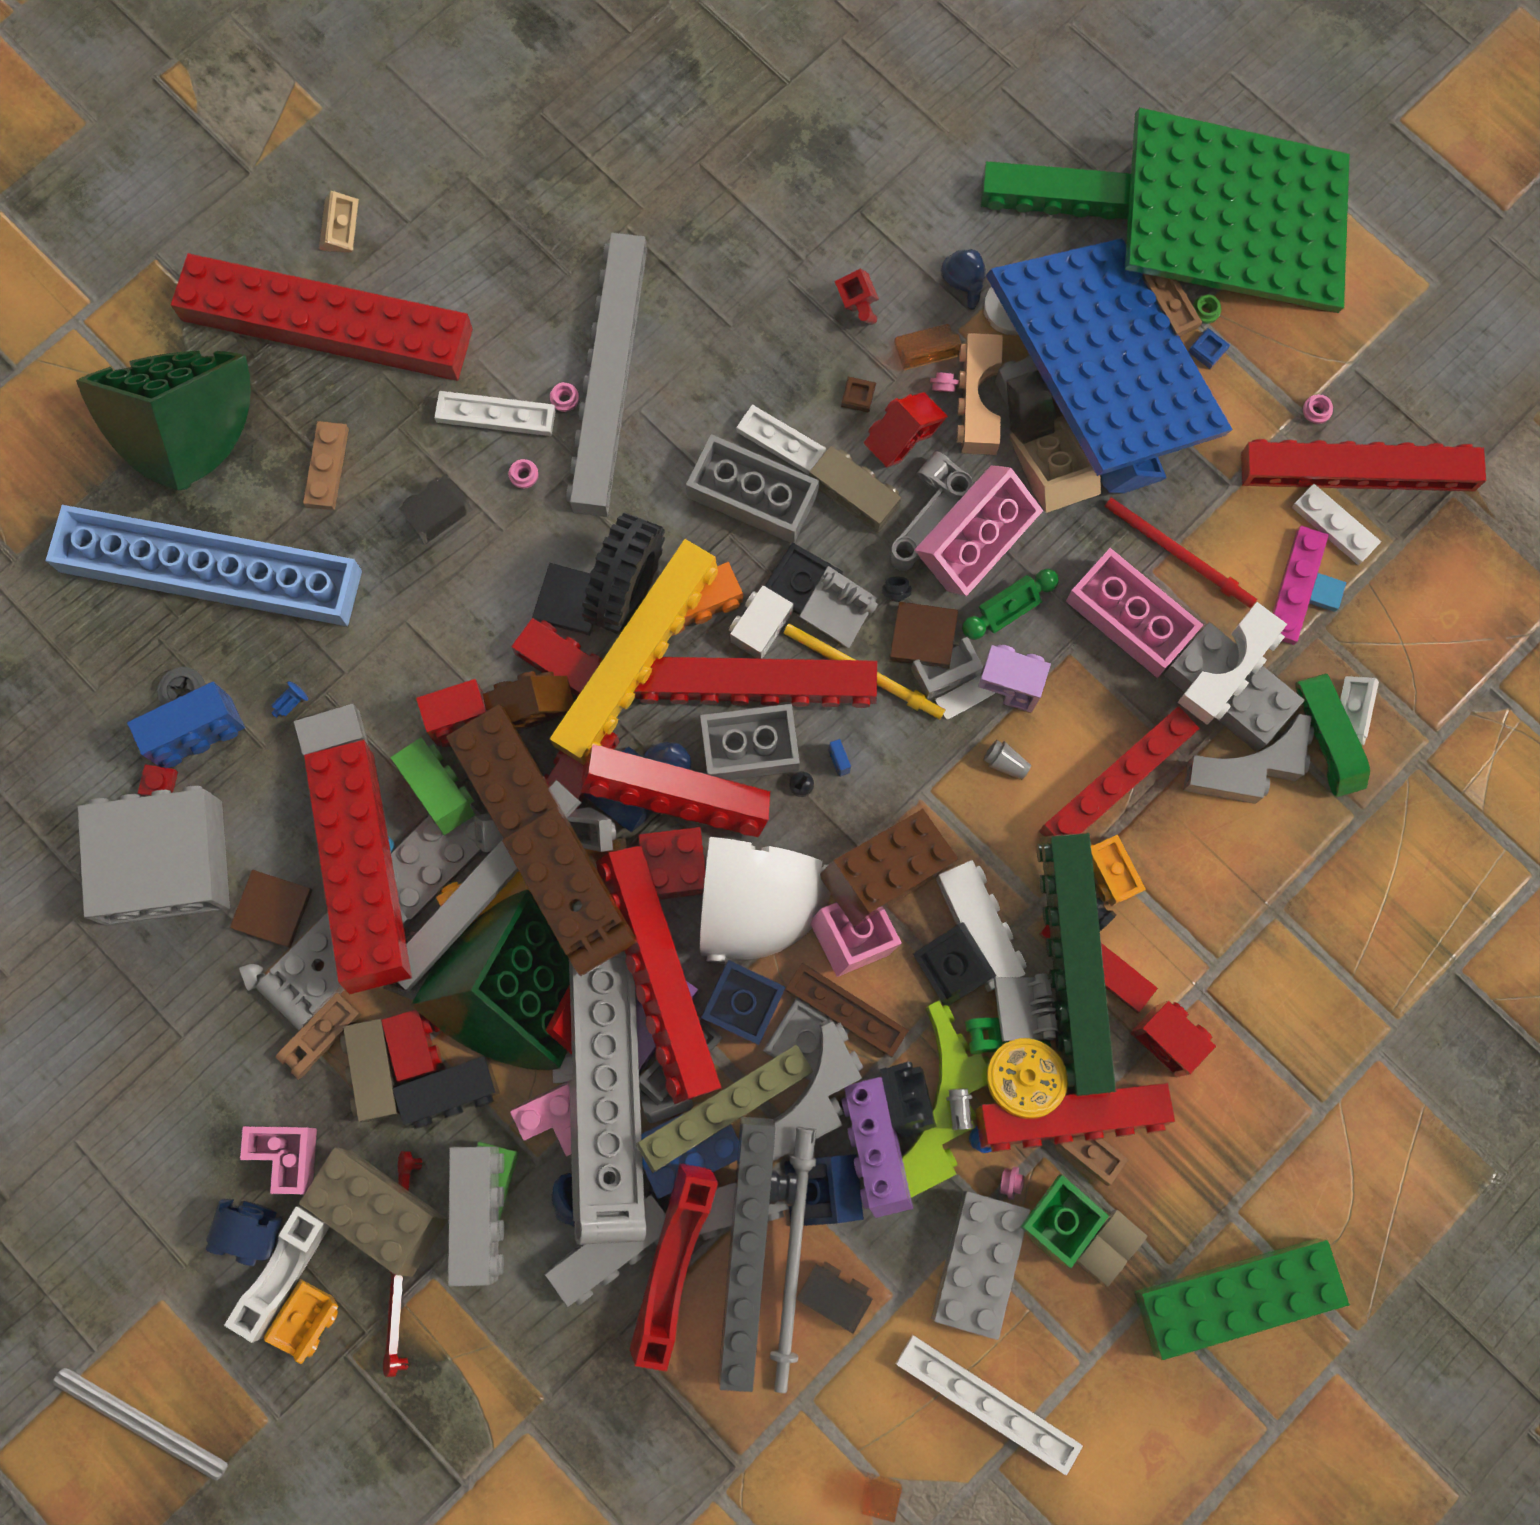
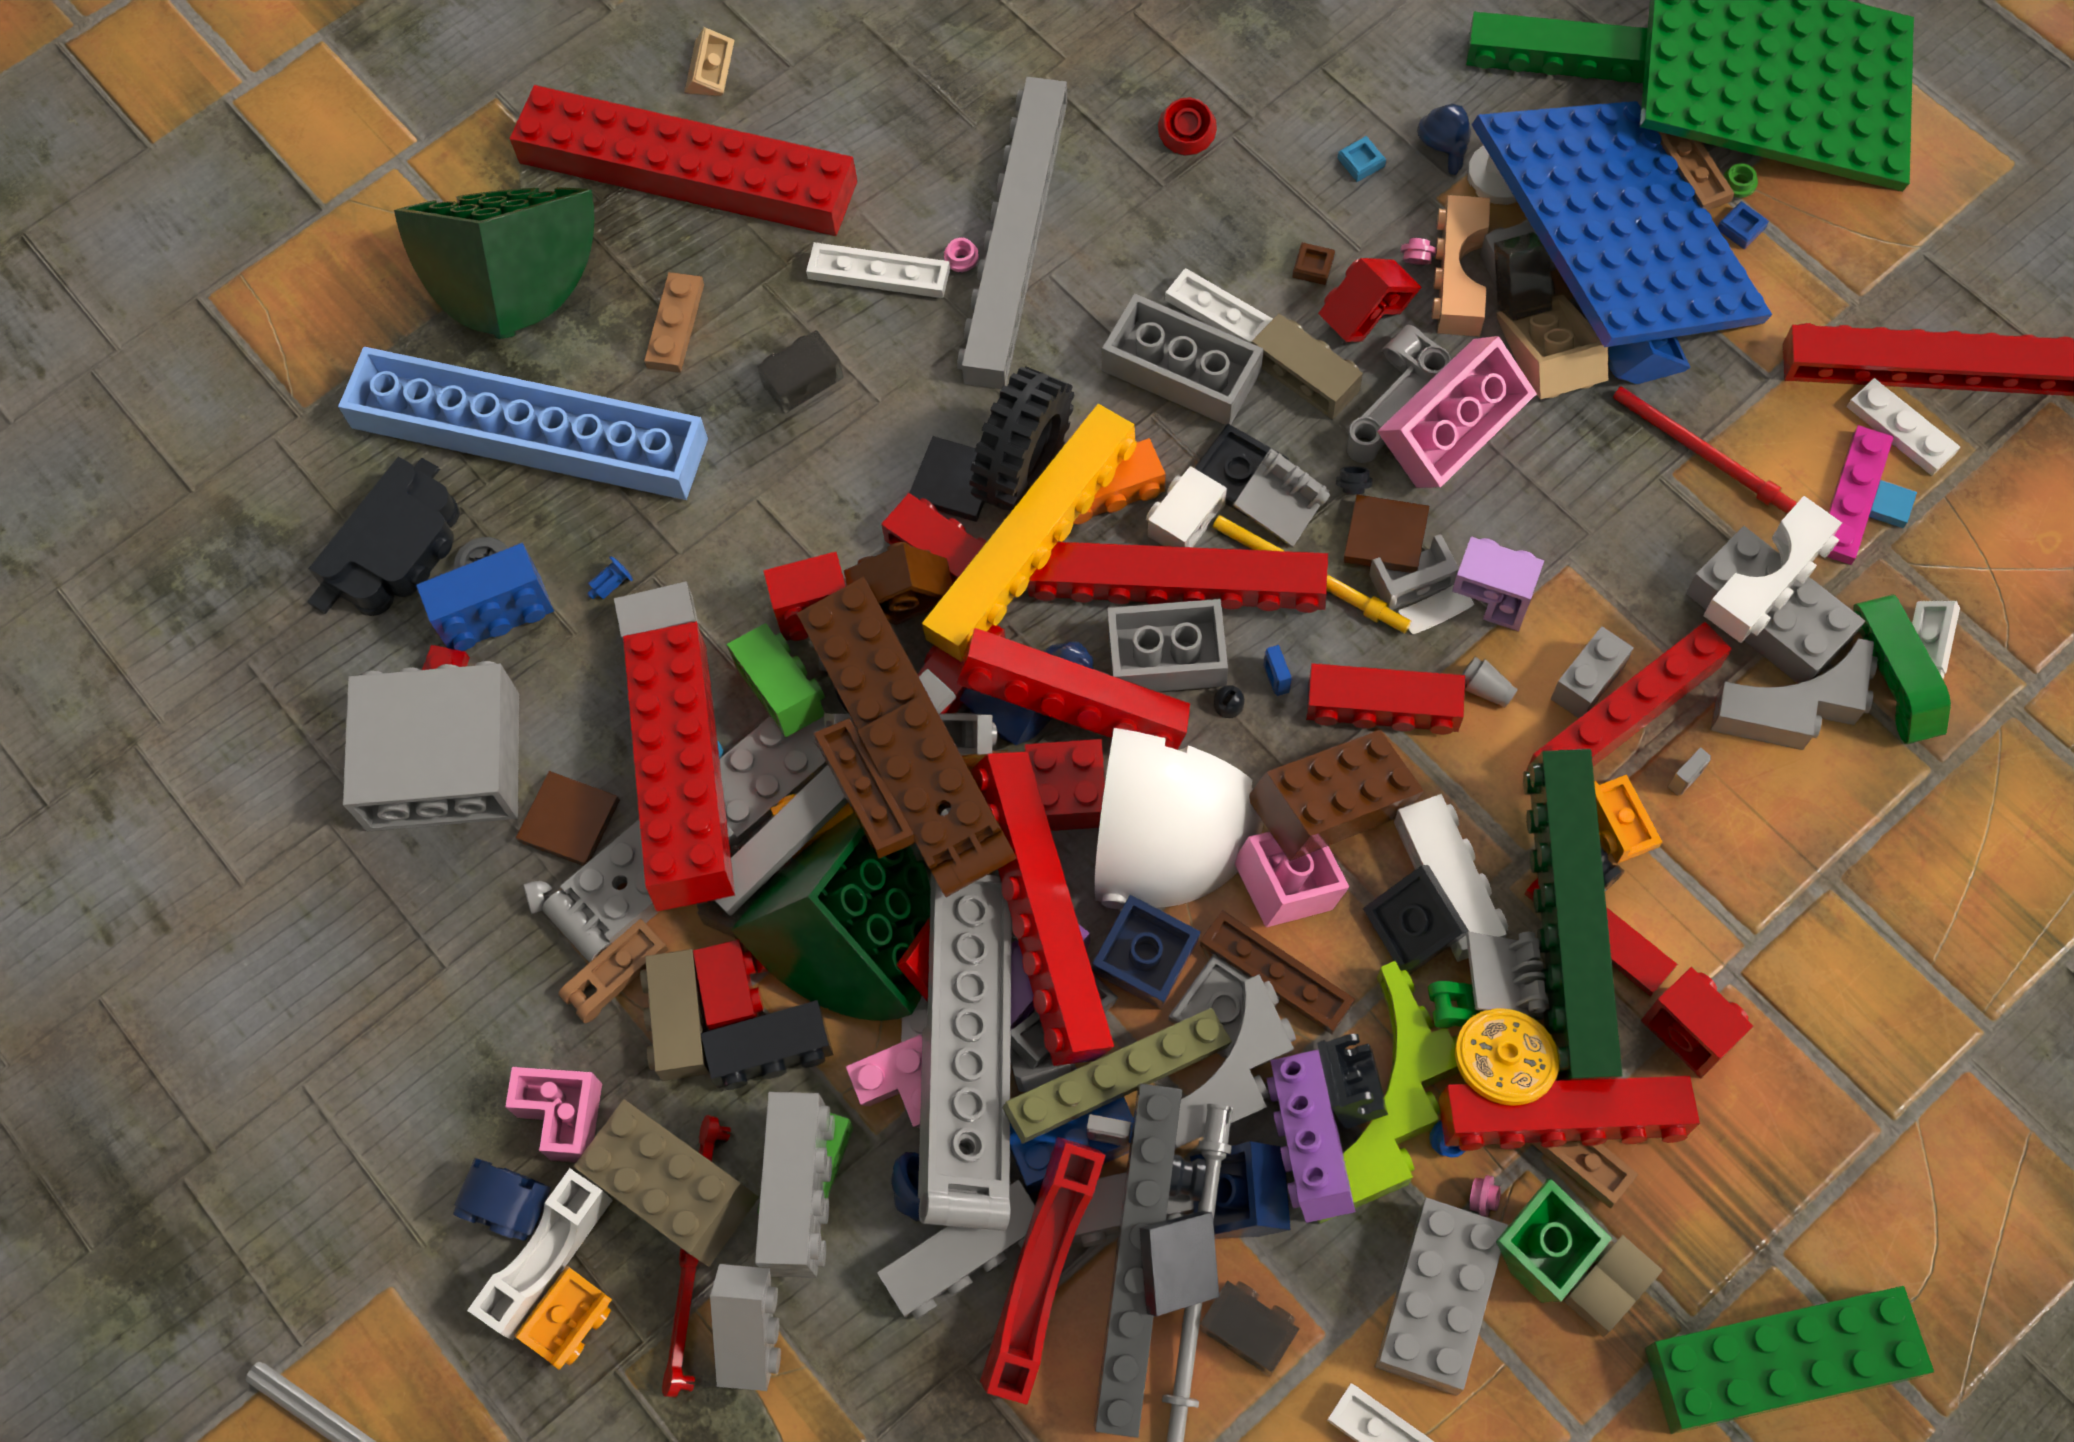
camera: 10 degrees right, 10 degrees down
bright pink plate [509,459,538,489] -> none
red brick [834,268,879,325] -> none
clear orange panel [894,324,962,370] -> none
light grey pin [946,1088,973,1130] -> none
green plate [962,569,1059,640] -> none
bright pink brick [1066,548,1203,678] -> none
bright pink plate [1303,395,1333,424] -> none
none -> black brick [307,456,460,616]
none -> light grey brick [710,1264,781,1391]
none -> reddish brown plate [814,718,915,859]
none -> light grey tile [1087,1114,1131,1147]
none -> tile [1139,1211,1219,1316]
none -> red hat [1158,97,1217,155]
none -> red brick [1306,663,1465,735]
none -> dark azure tile [1337,136,1386,182]
none -> light grey brick [1551,626,1634,718]
none -> light grey tile [1668,747,1711,796]

